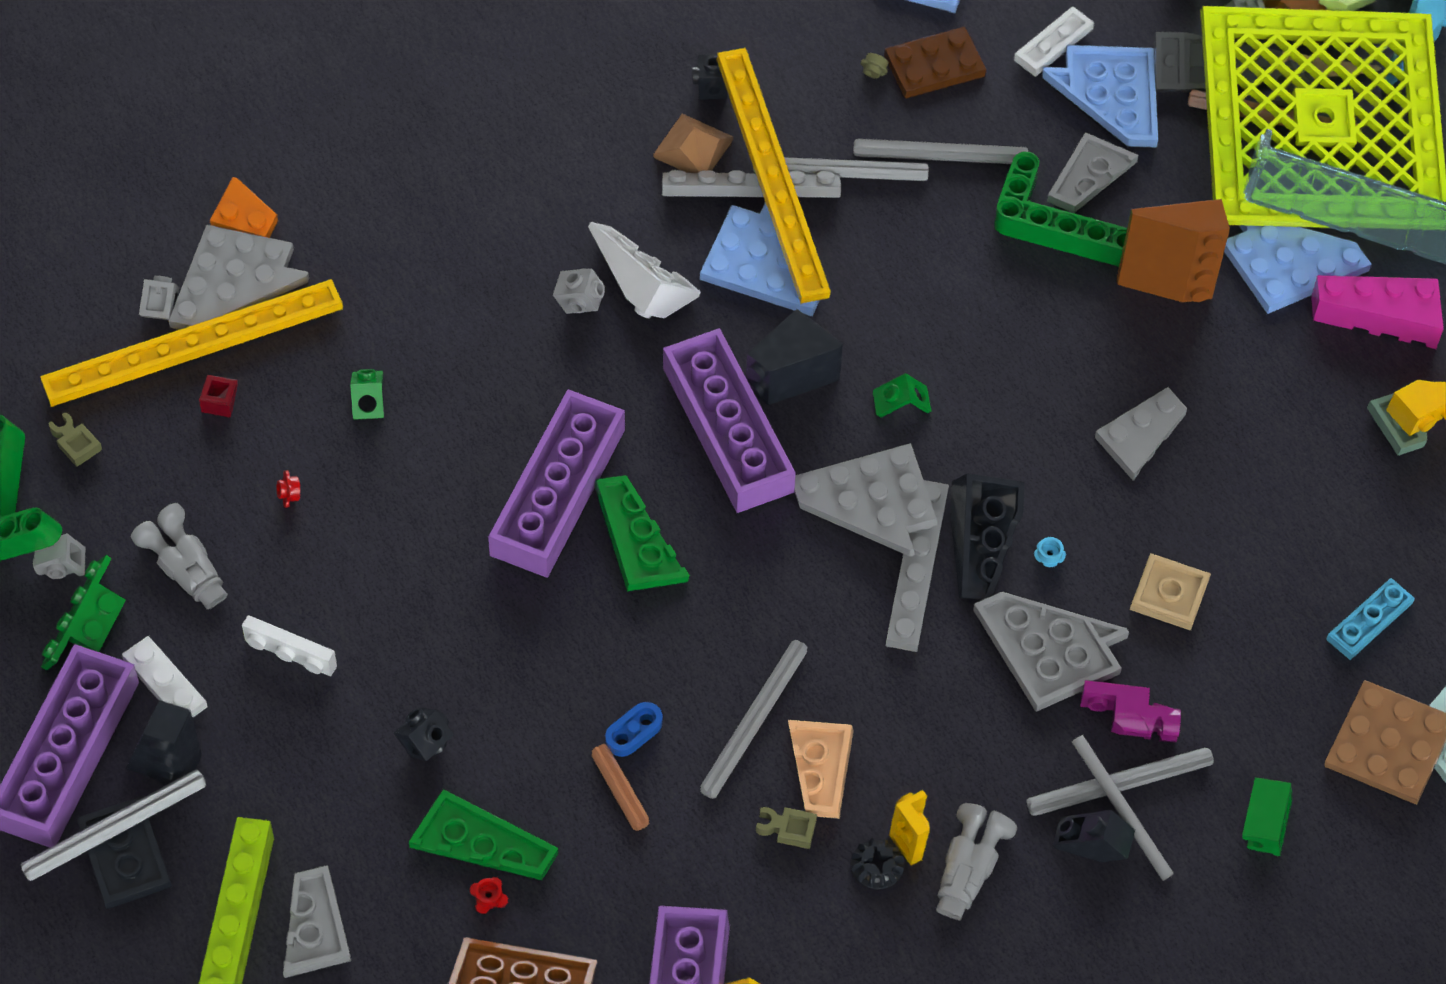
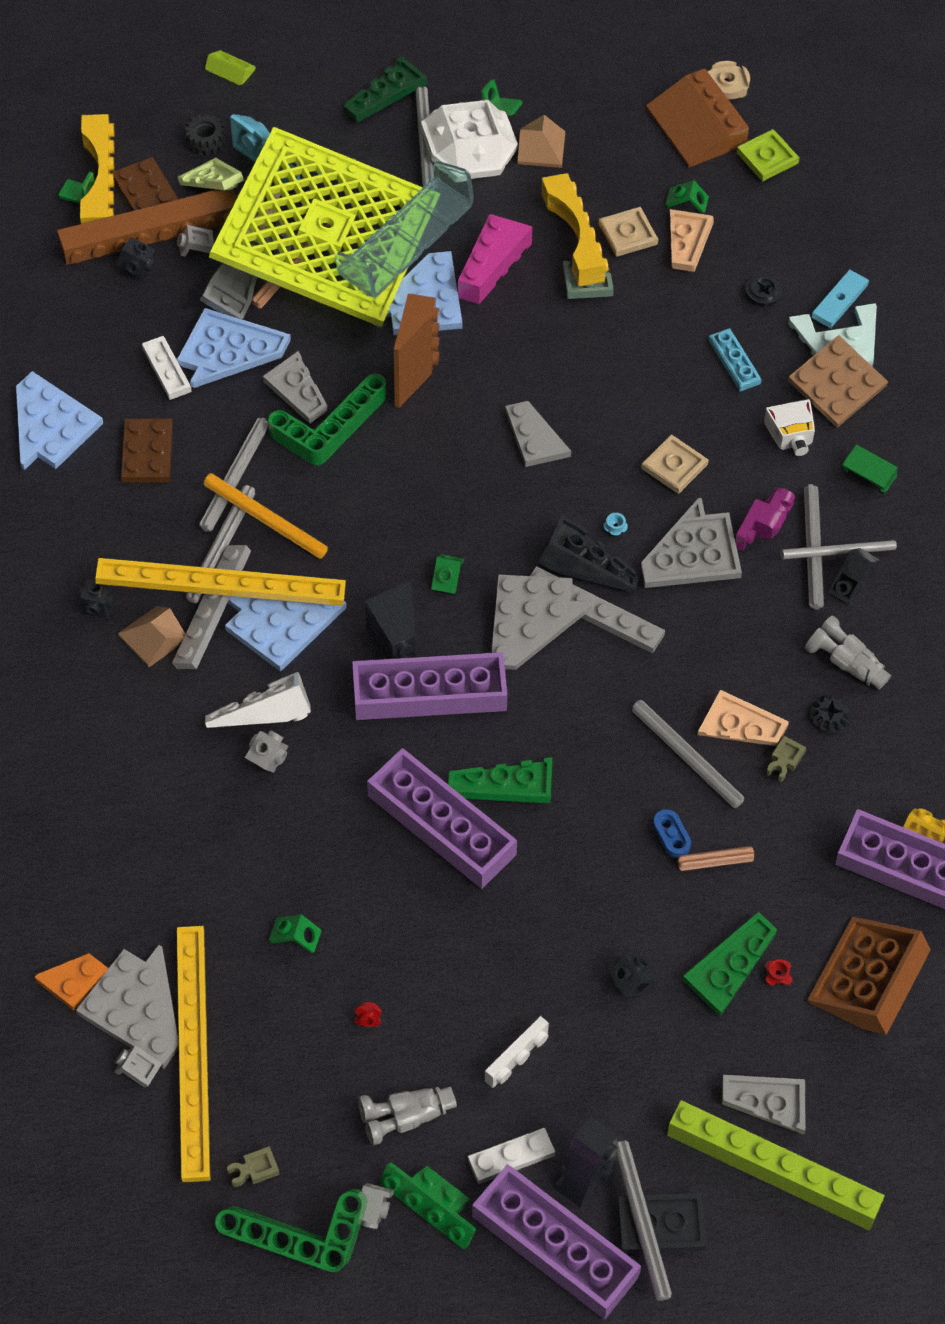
camera: 70 degrees left, 0 degrees up
dark red slope [199,375,238,417] -> none
olive plate [860,53,888,78] -> none
yellow bracket [889,790,930,866] -> none
none -> light orange axle [204,473,328,559]
none -> white torso [764,399,815,456]

